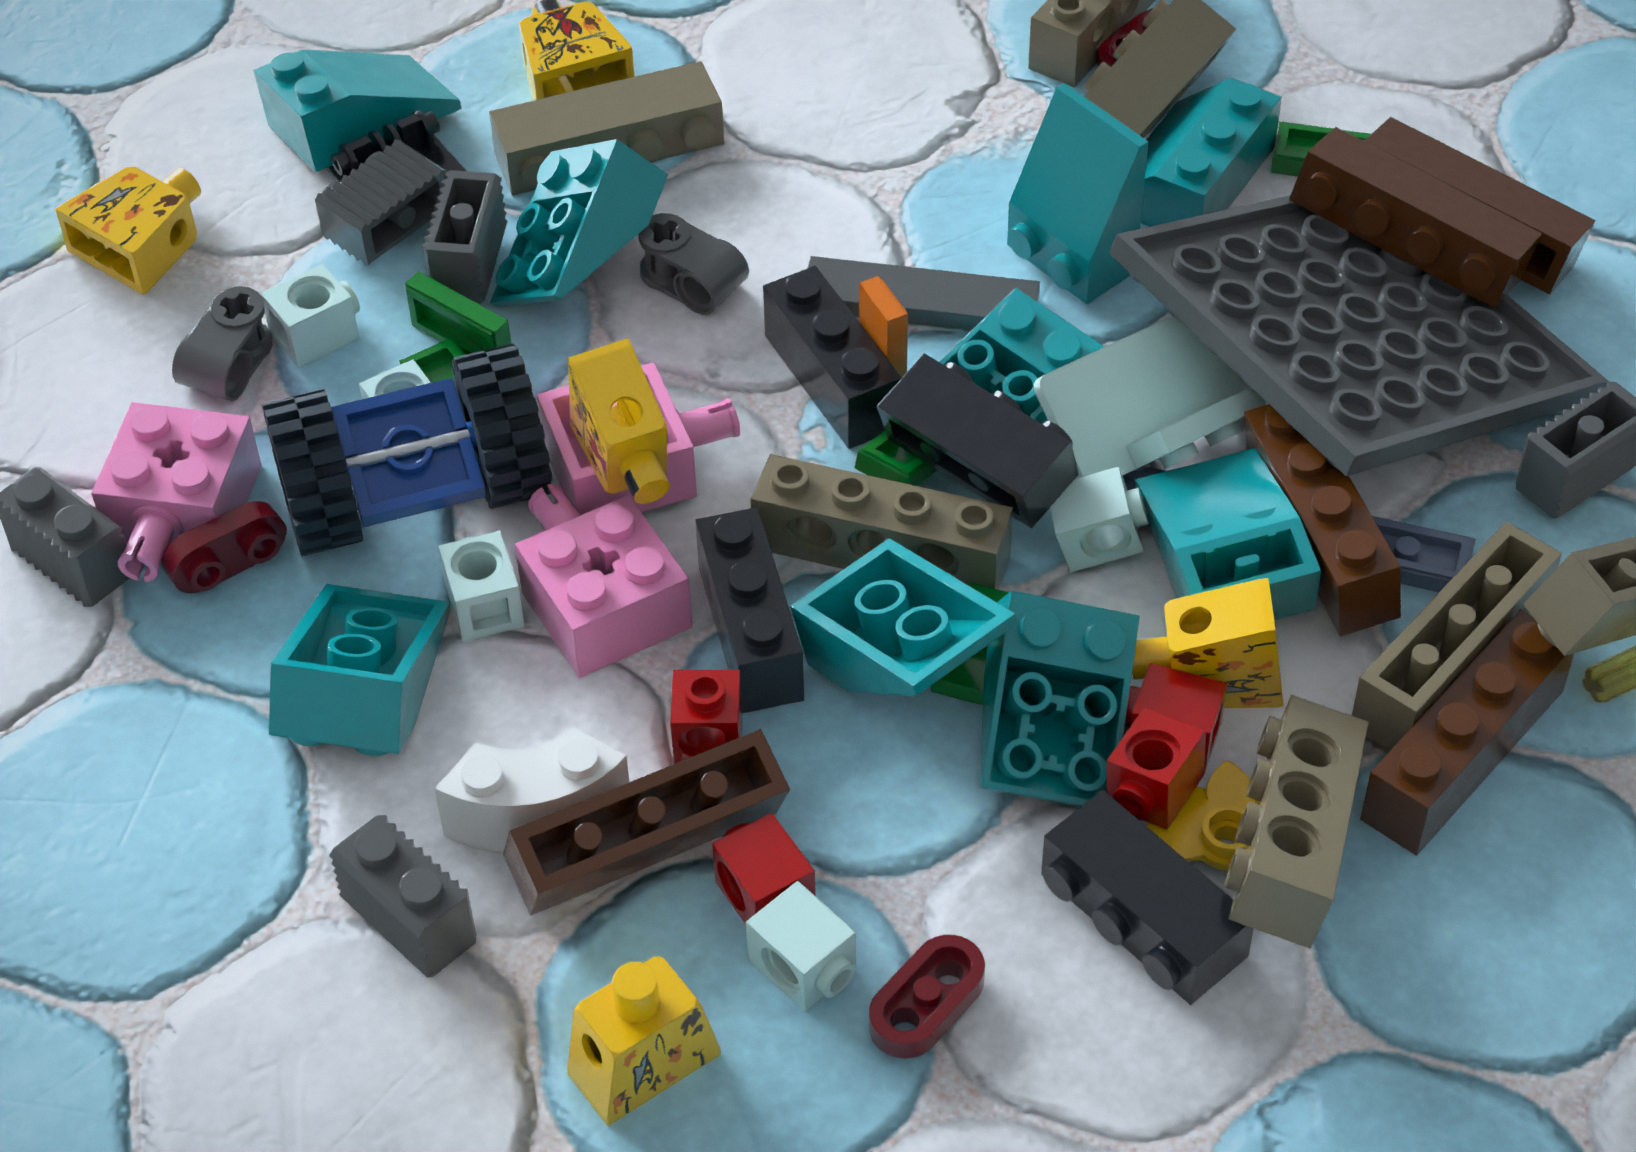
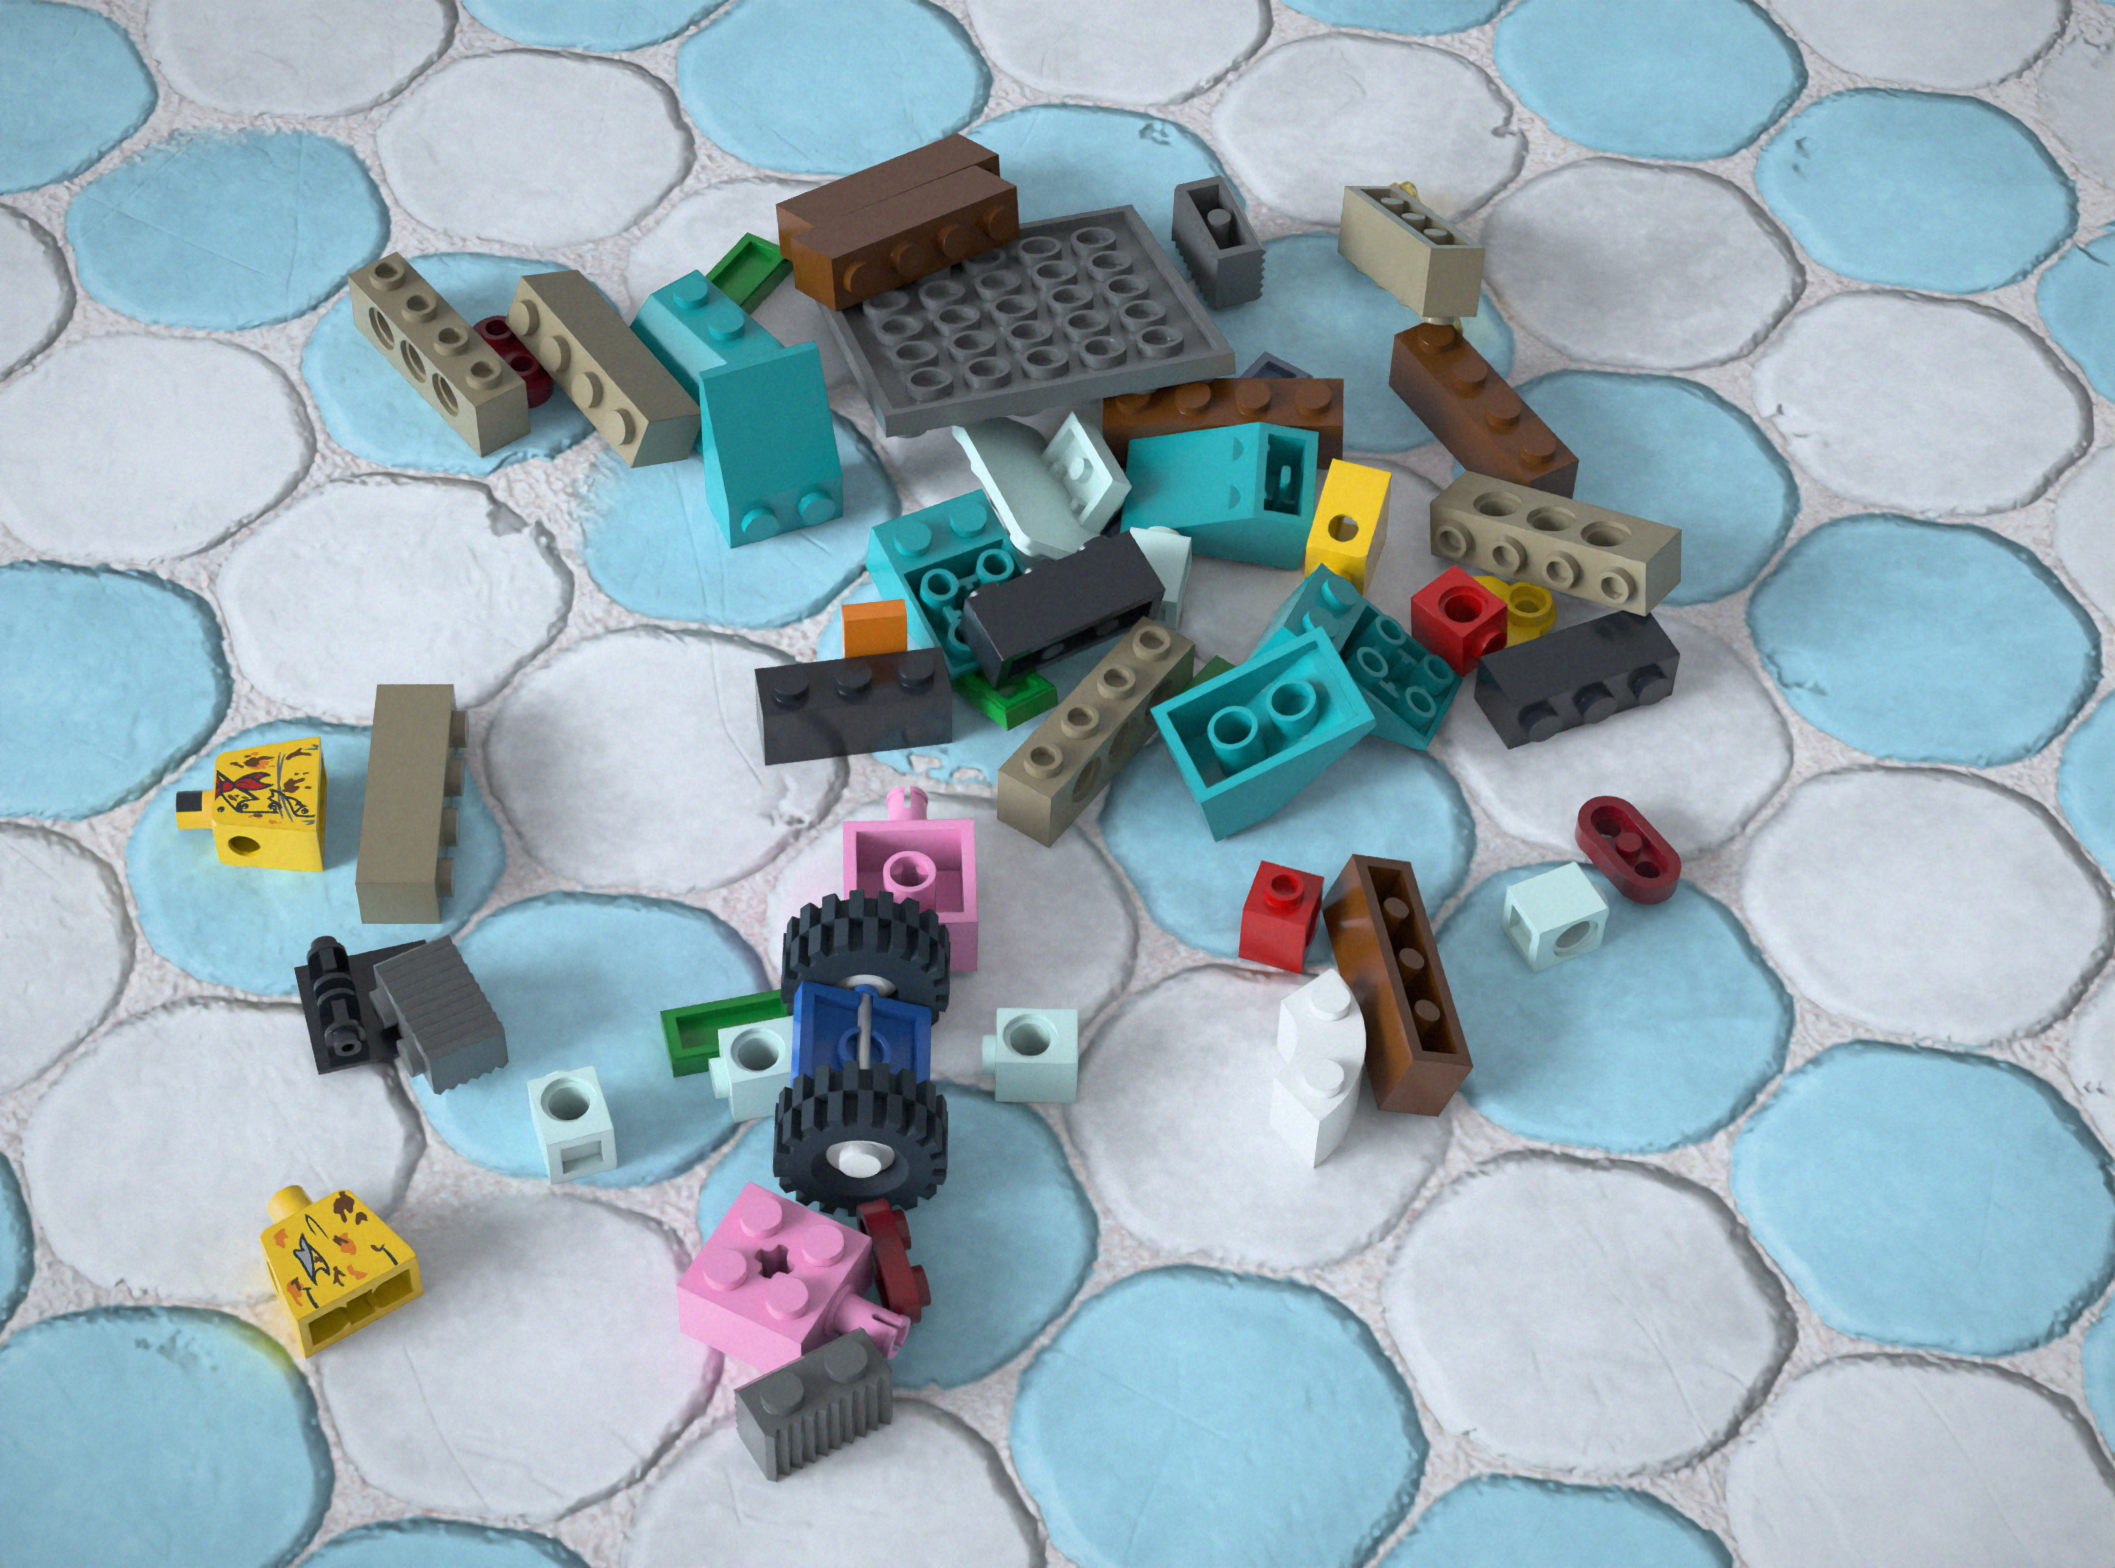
camera: 75 degrees left, 0 degrees up
dark grey piece [172,286,273,401] -> none
teal slope [253,49,462,173] -> none
teal slope [269,584,450,756] -> none
dark grey brick [329,815,476,977] -> none
green tile [405,271,511,355] -> none
dark grey brick [422,170,508,304] -> none
teal slope [490,139,669,307] -> none
bright pink brick [515,484,693,678] -> none
yellow torso [567,956,721,1126] -> none
yellow torso [568,338,670,504] -> none
dark grey piece [638,213,750,315] -> none
black brick [695,507,804,713] -> none
red brick [712,813,816,925] -> none
dark grey tile [808,256,1040,330] -> none
red brick [1125,663,1227,774] -> none
dark tan brick [1352,521,1562,751] -> none

